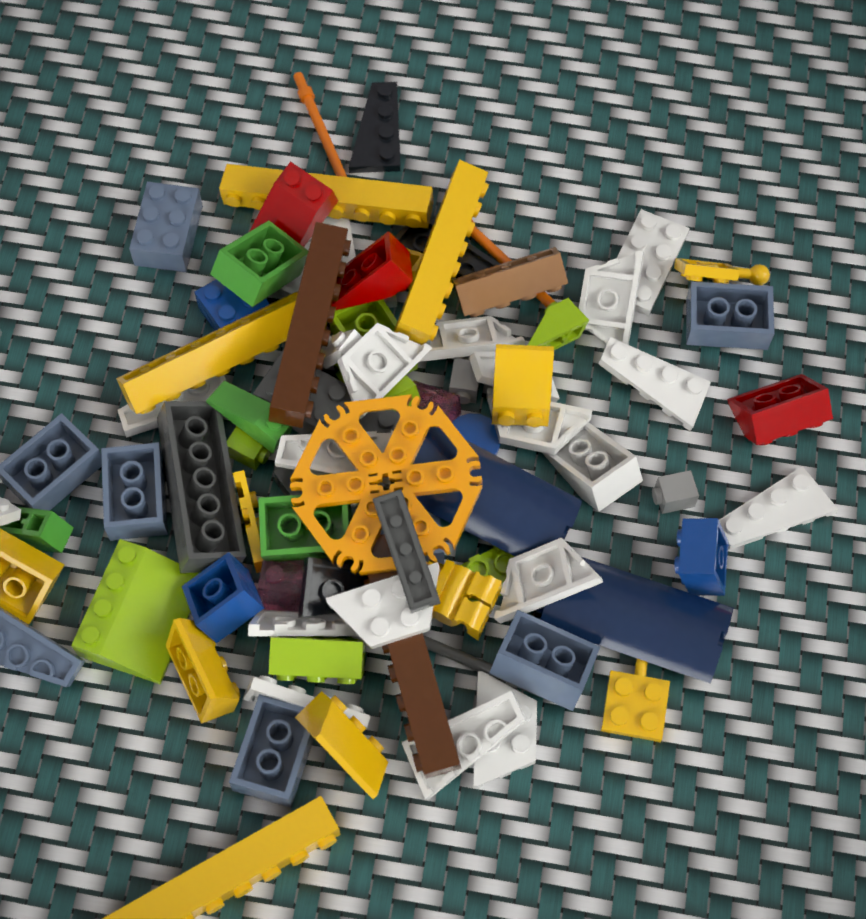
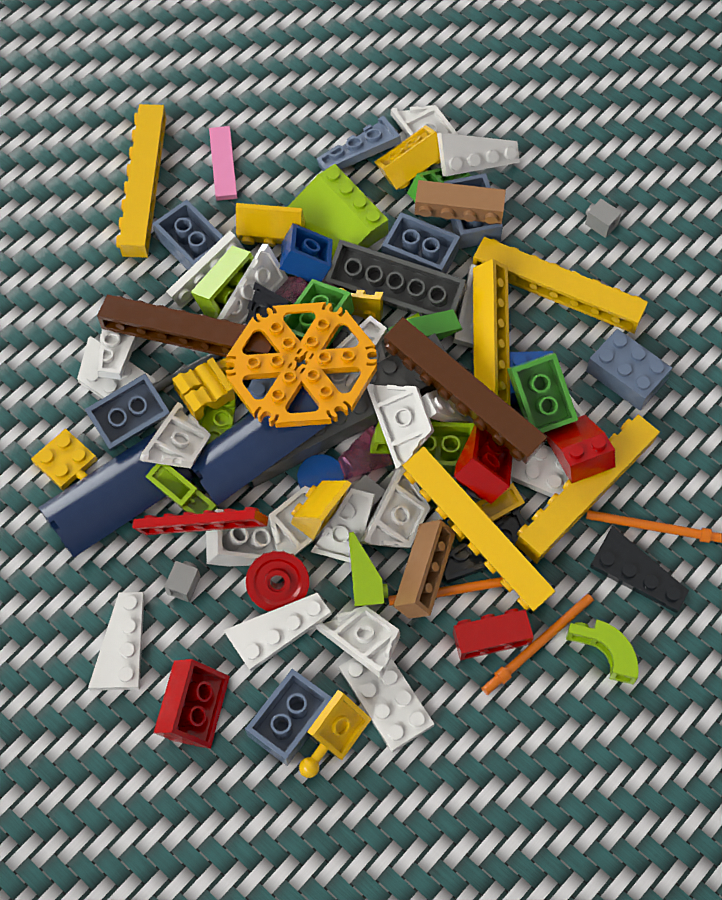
camera: 125 degrees right, 0 degrees up
yellow slope [295,691,388,799] -> none
white wing [326,562,440,649] -> none
dark grey tile [373,489,440,613] -> none
blue brick [674,518,729,596] -> none
none -> red plate [132,507,268,535]
none -> lime slope [145,464,218,514]
none -> bright pink tile [209,126,237,201]
none -> red gear [246,550,309,612]
none -> medium nougat brick [415,180,506,224]
none -> red brick [453,608,534,661]
none -> yellow brick [473,237,648,334]
none -> orange bar [481,594,594,695]
none -> lime arch [565,620,638,685]

